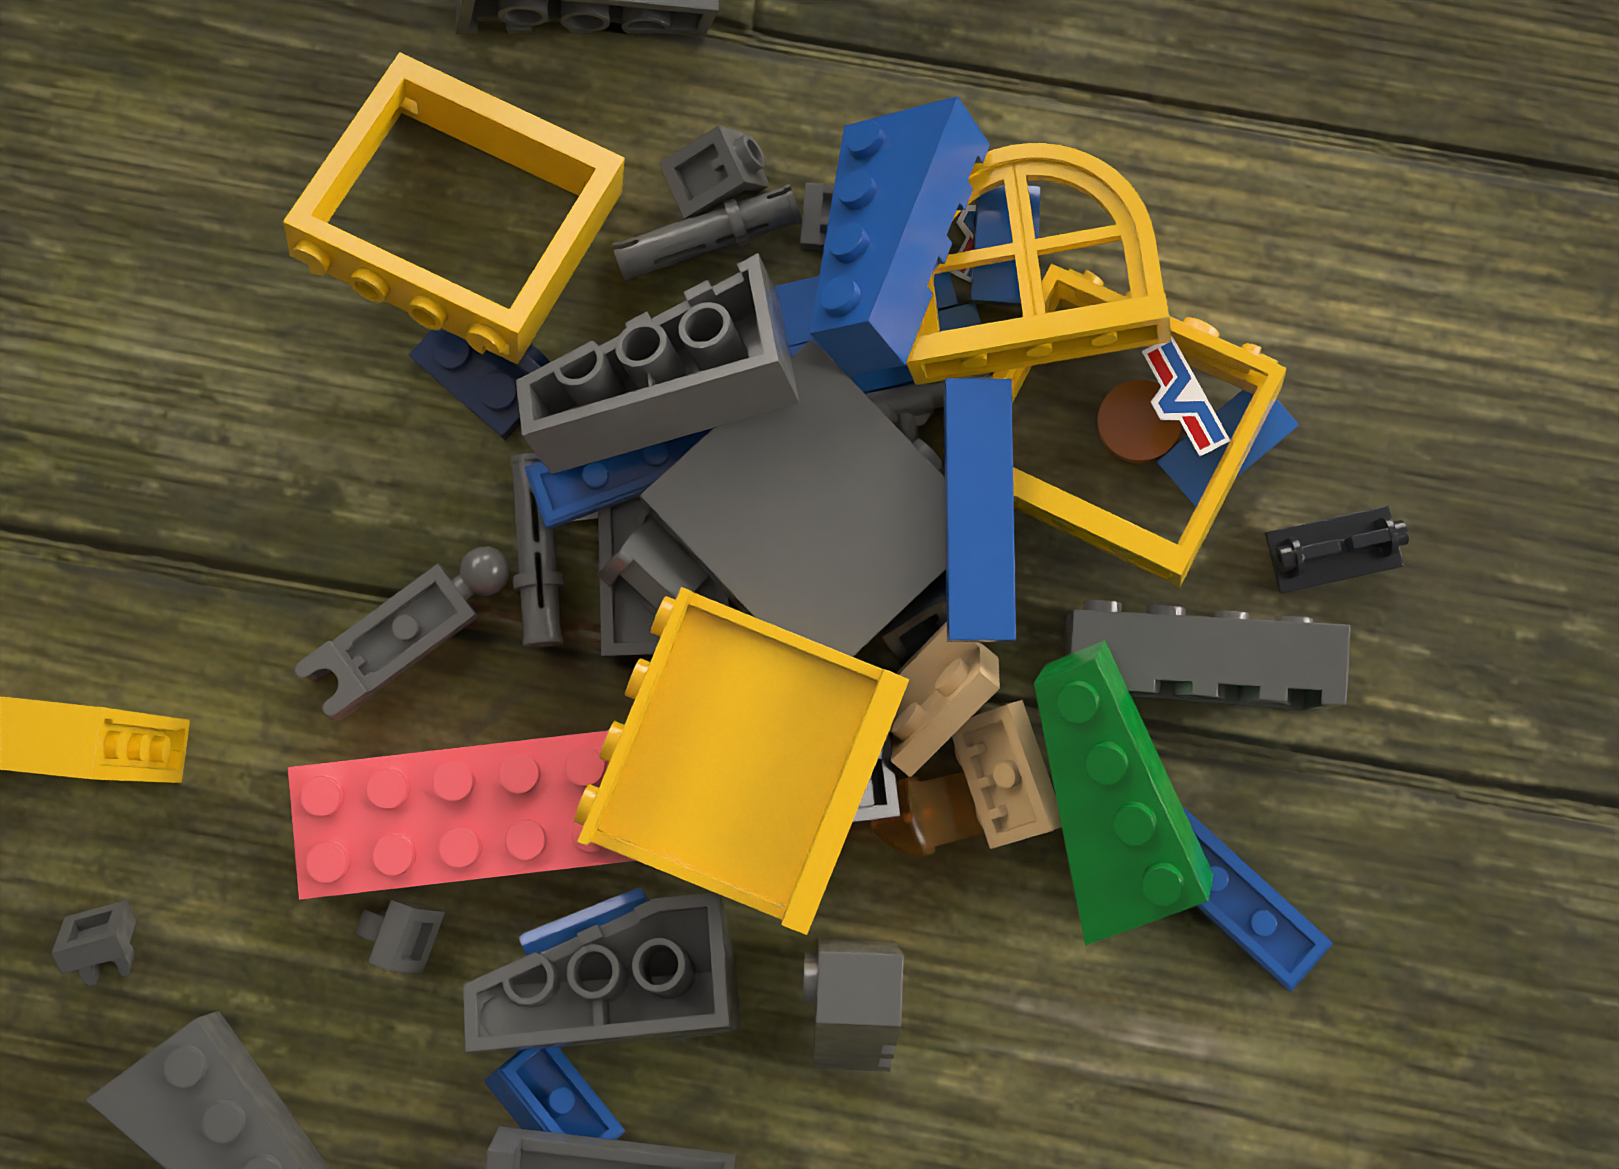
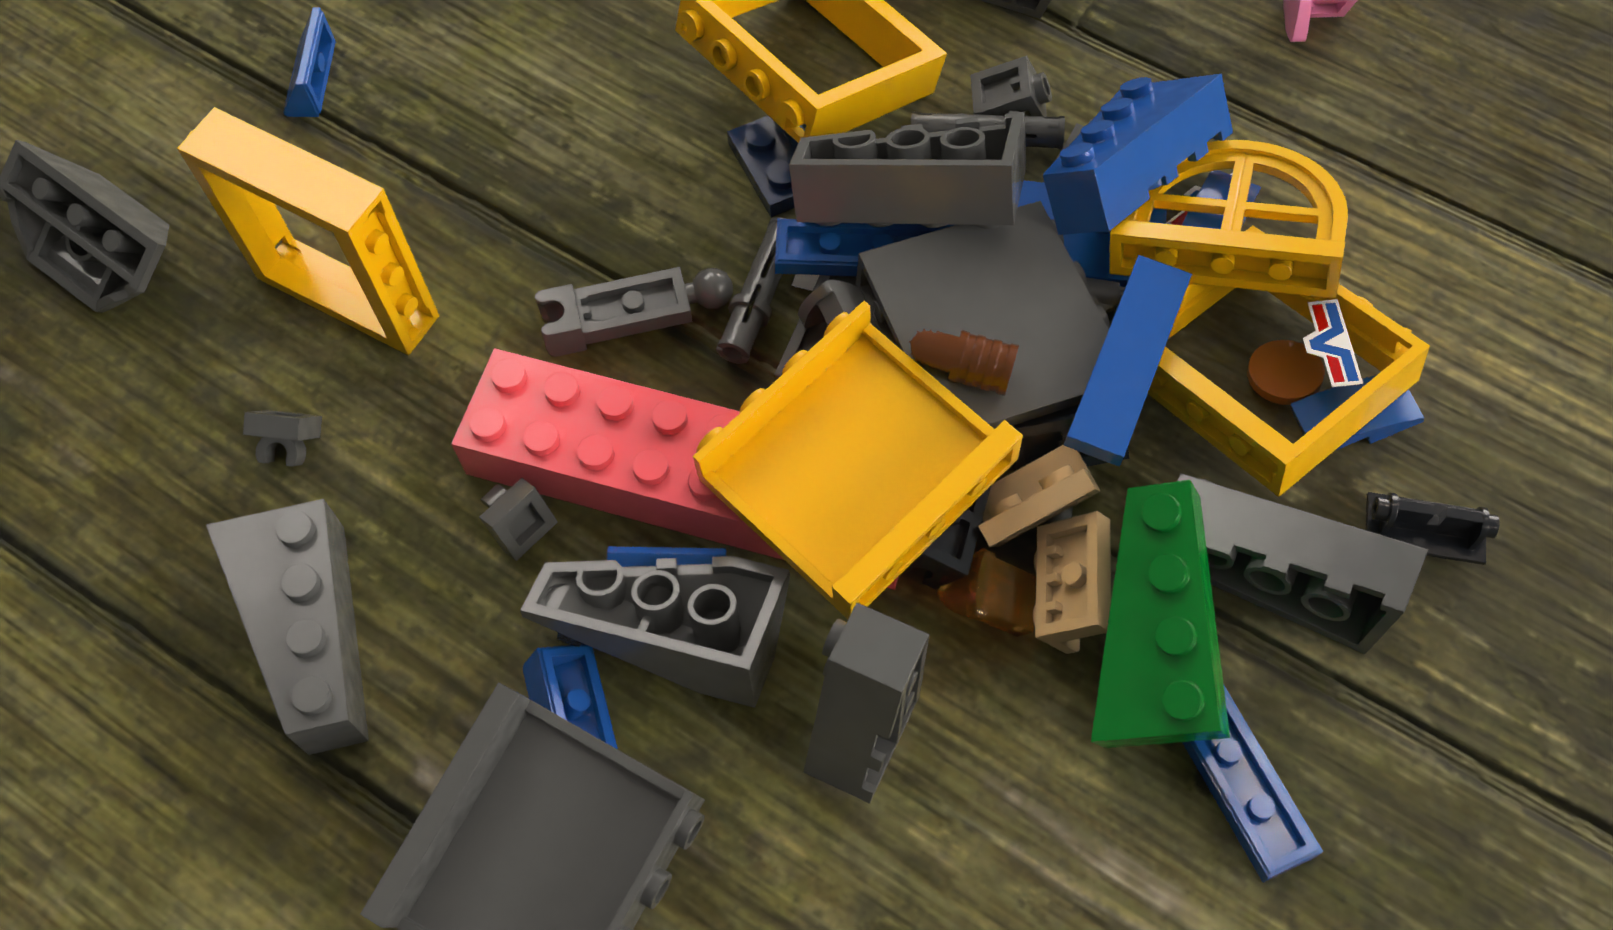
camera: 25 degrees right, 20 degrees down
none -> reddish brown hinge [909,329,1019,396]

